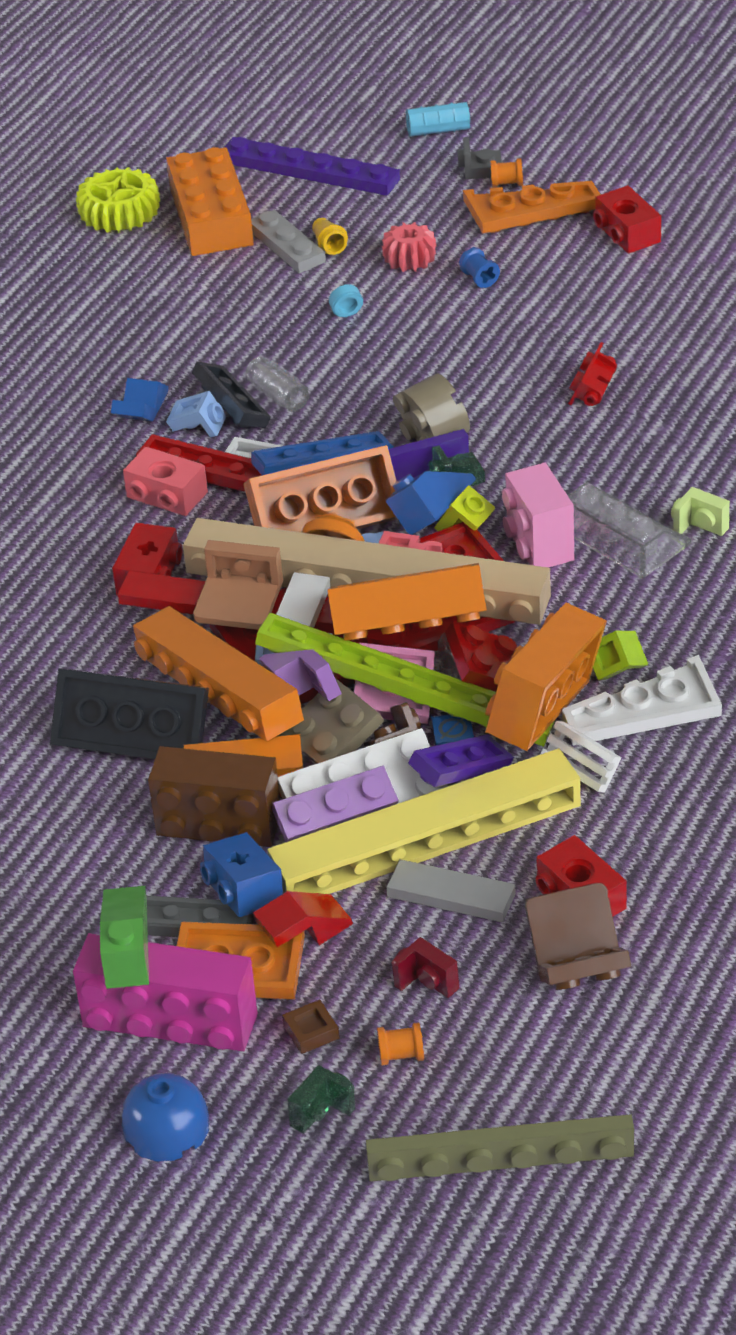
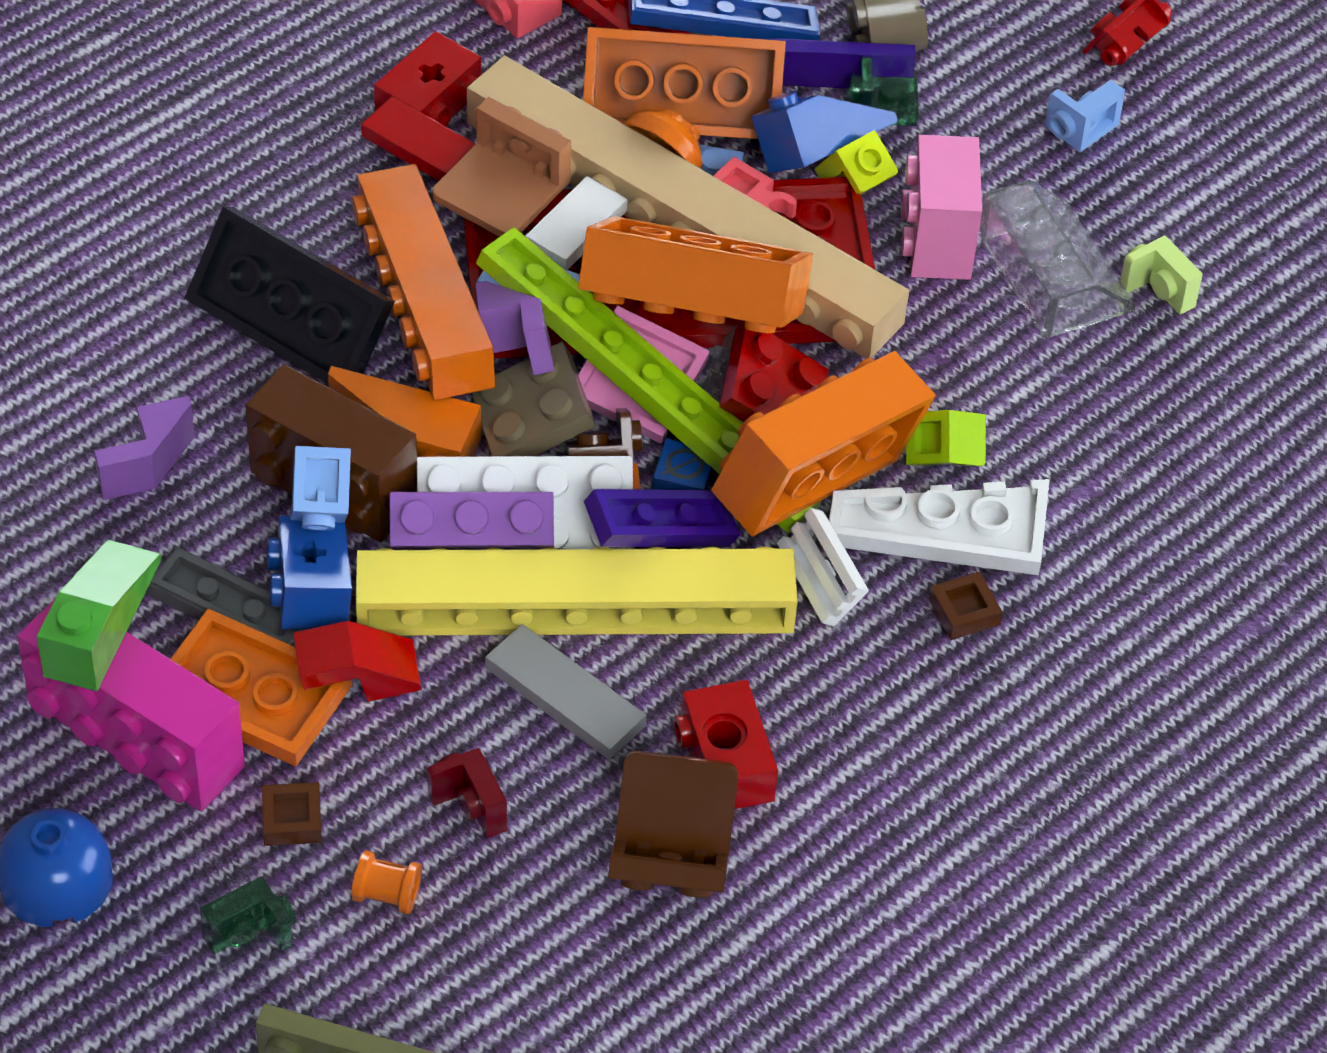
camera: 15 degrees right, 10 degrees up
none -> medium lavender slope [94,396,195,500]
none -> light blue bracket [290,446,351,531]
none -> reddish brown plate [929,571,1003,640]
none -> light blue bracket [1045,80,1125,152]

